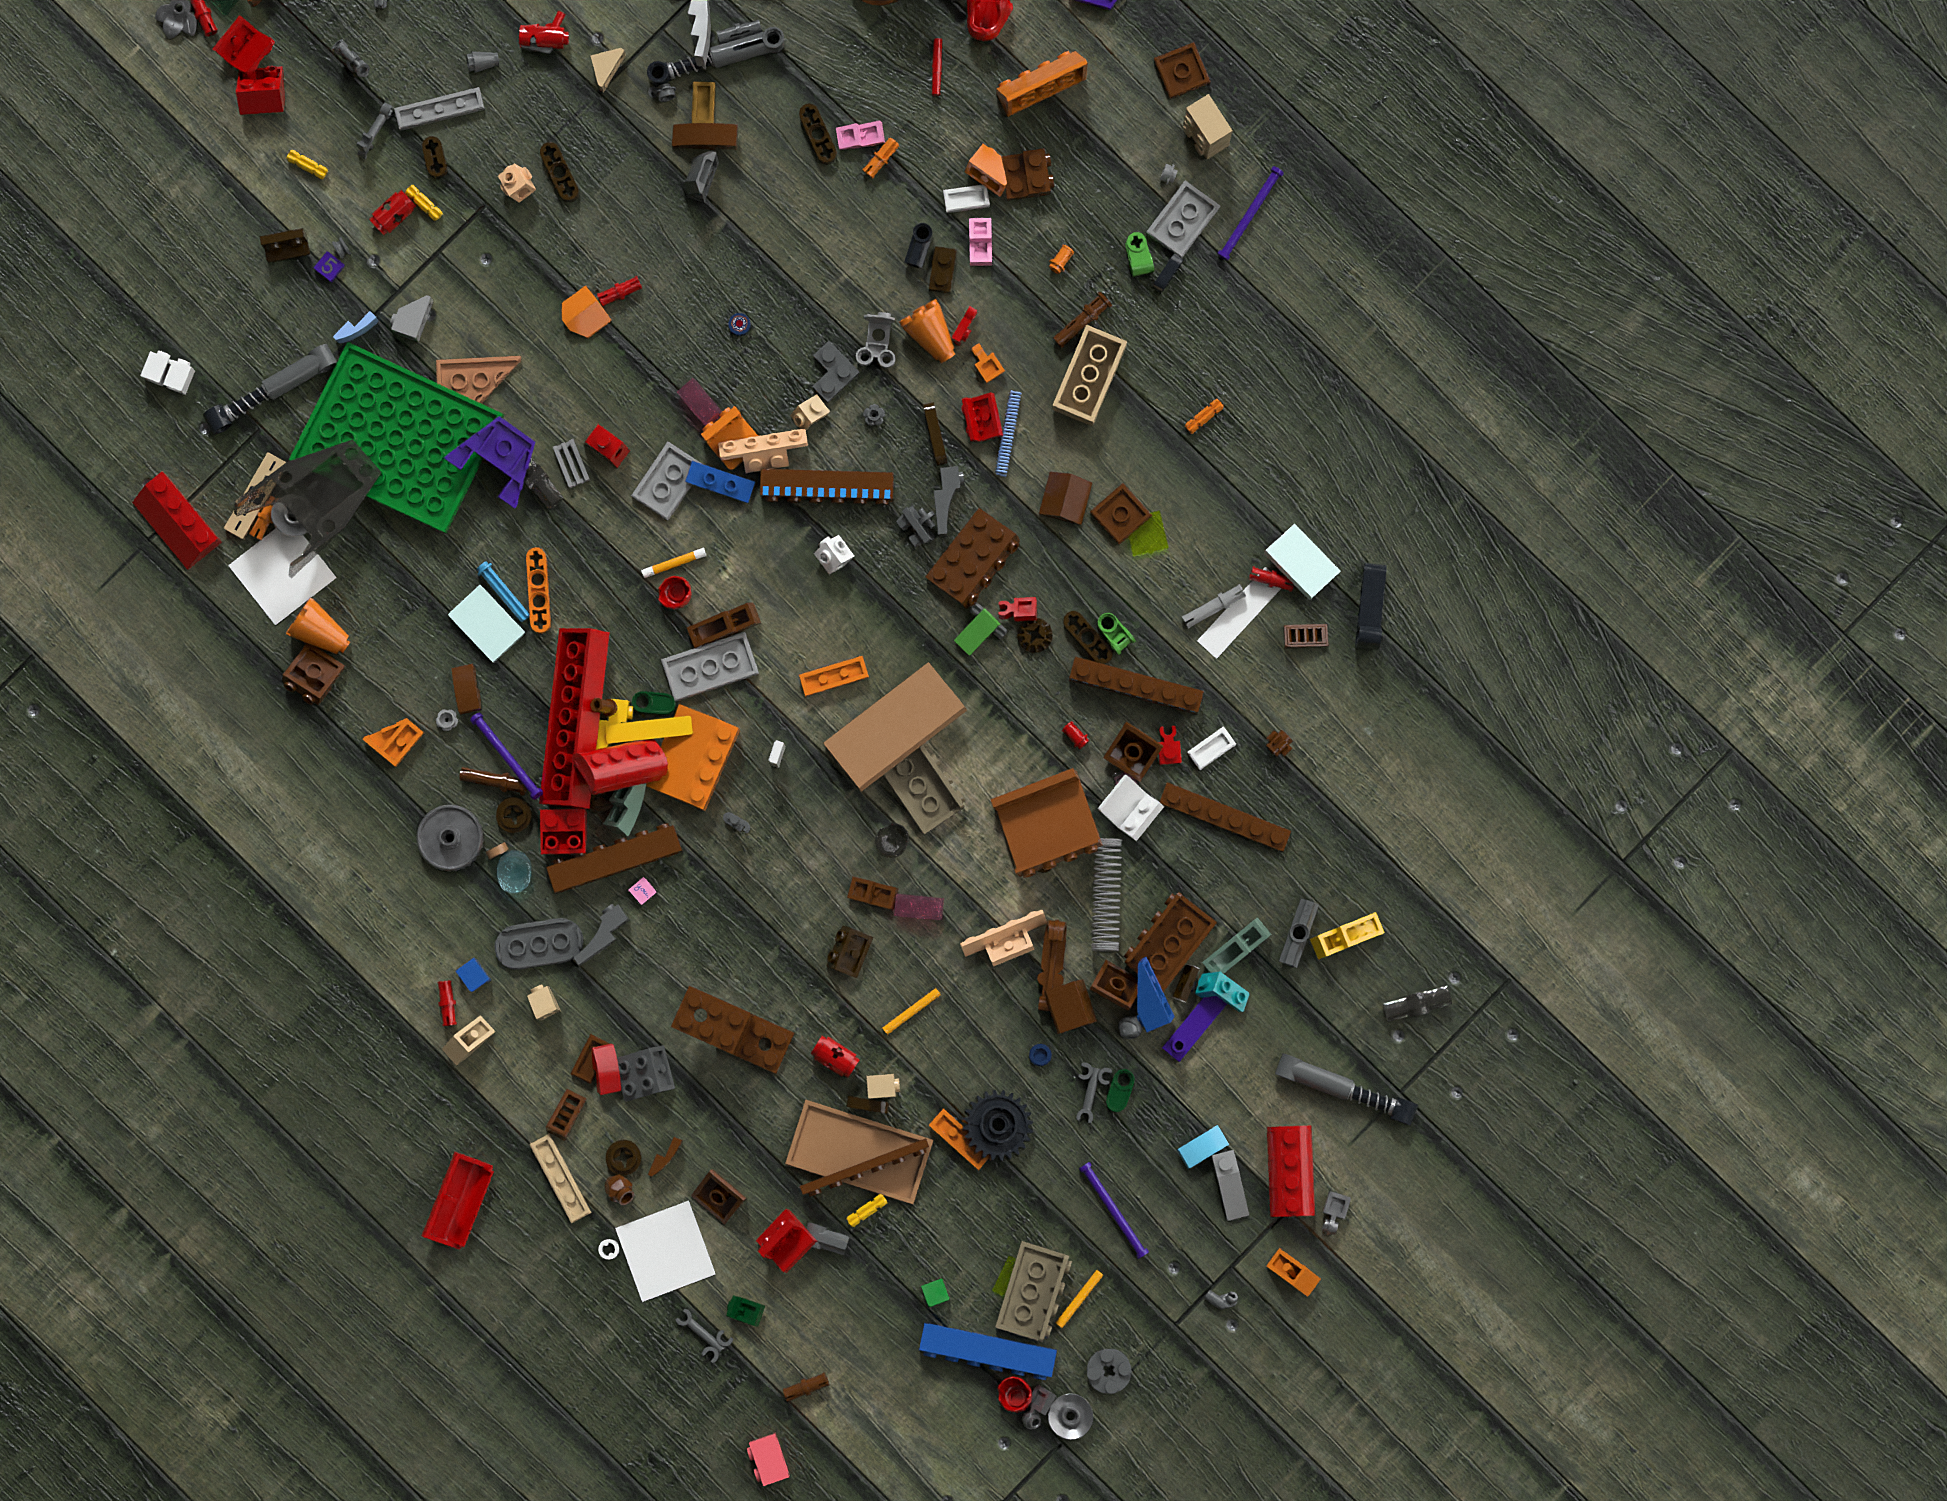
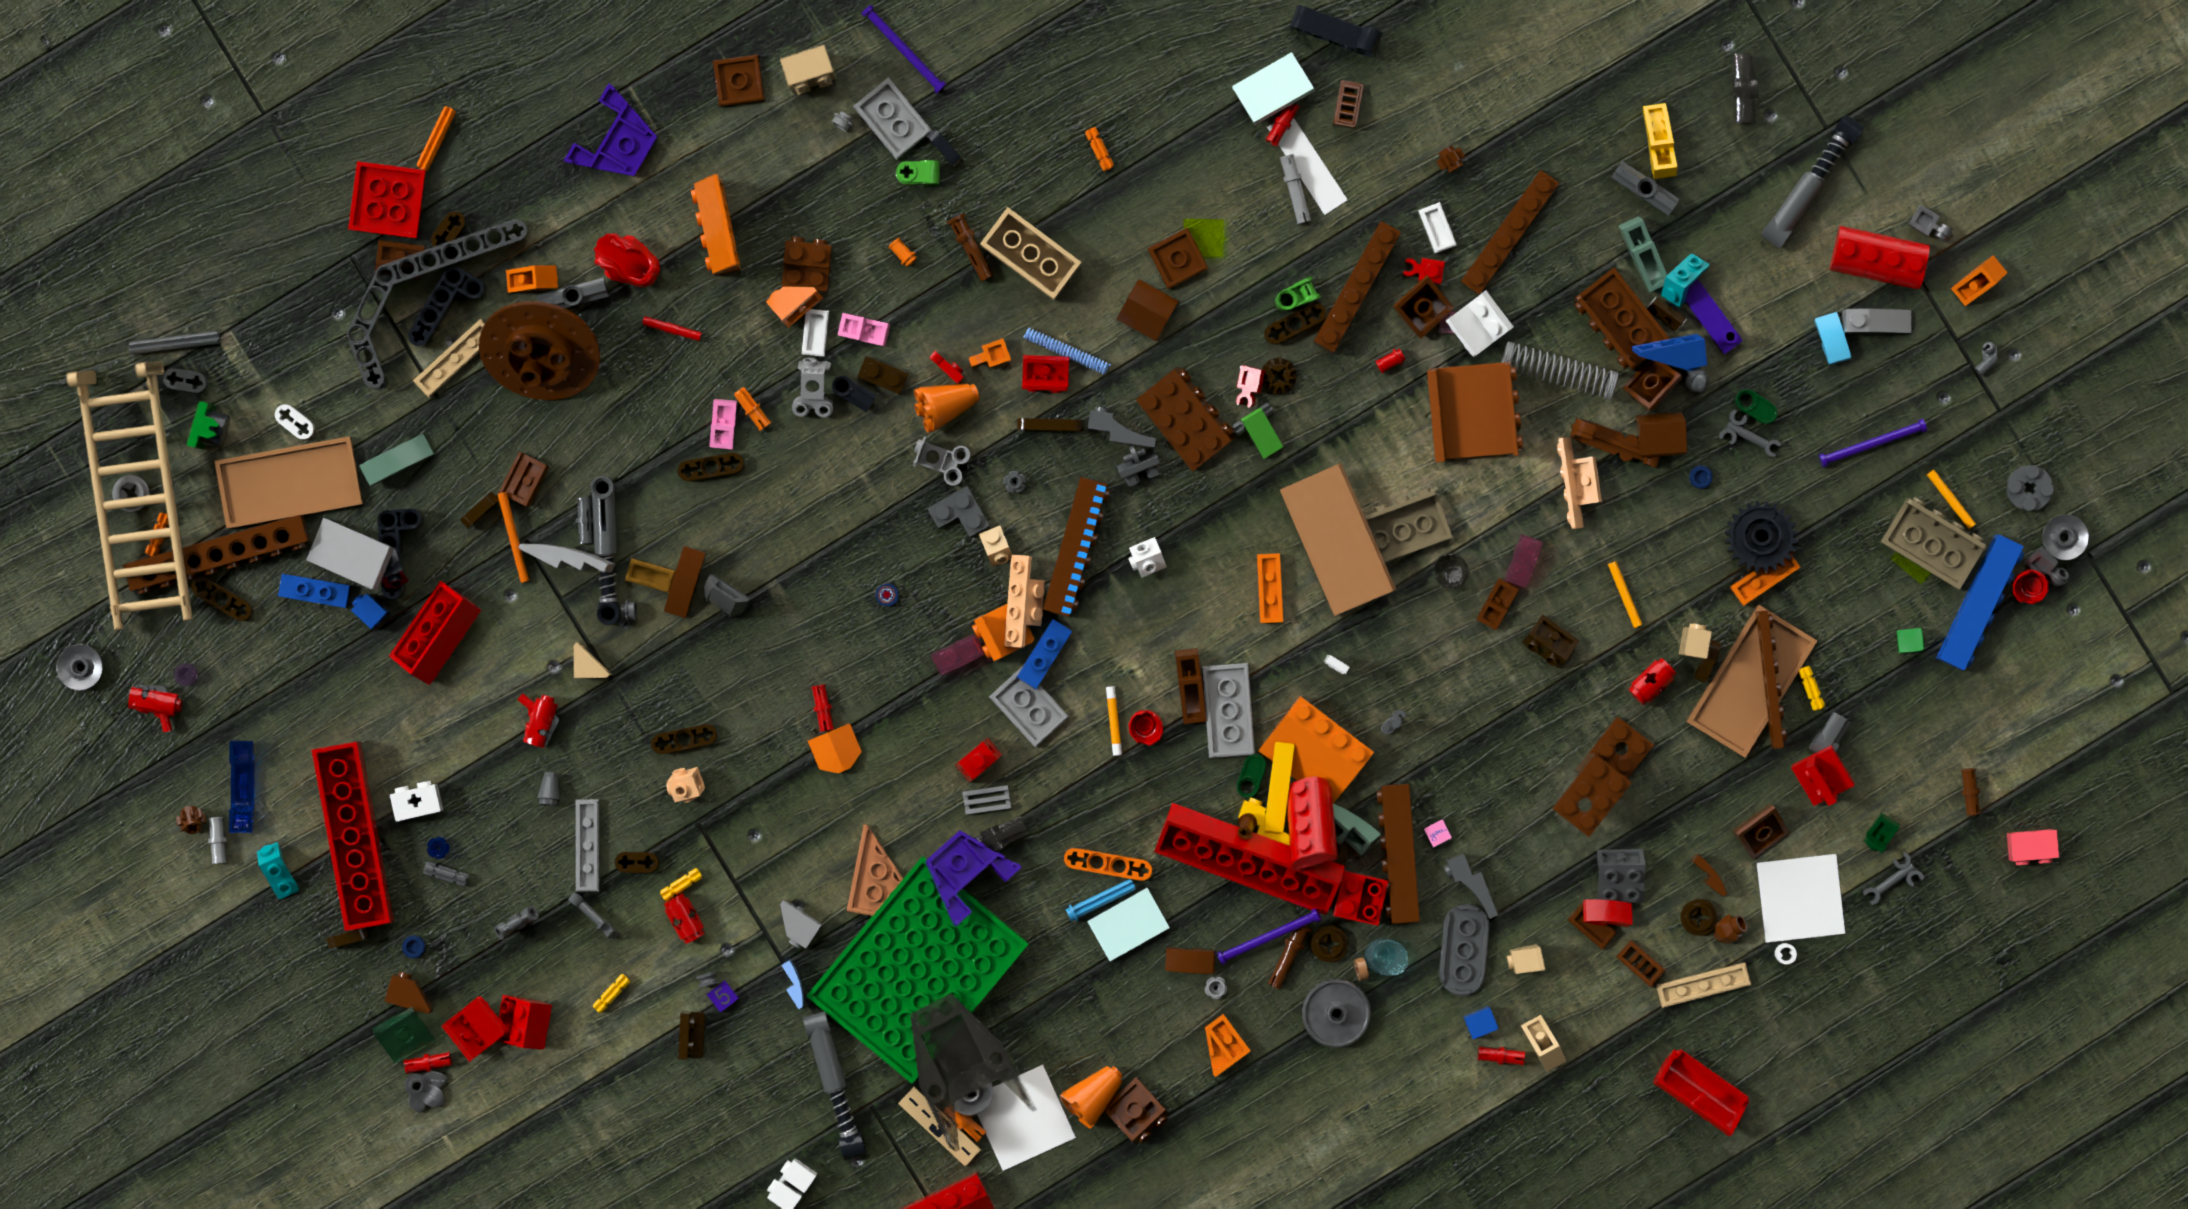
camera: 80 degrees left, 5 degrees up
none -> light grey piece [792,358,834,418]

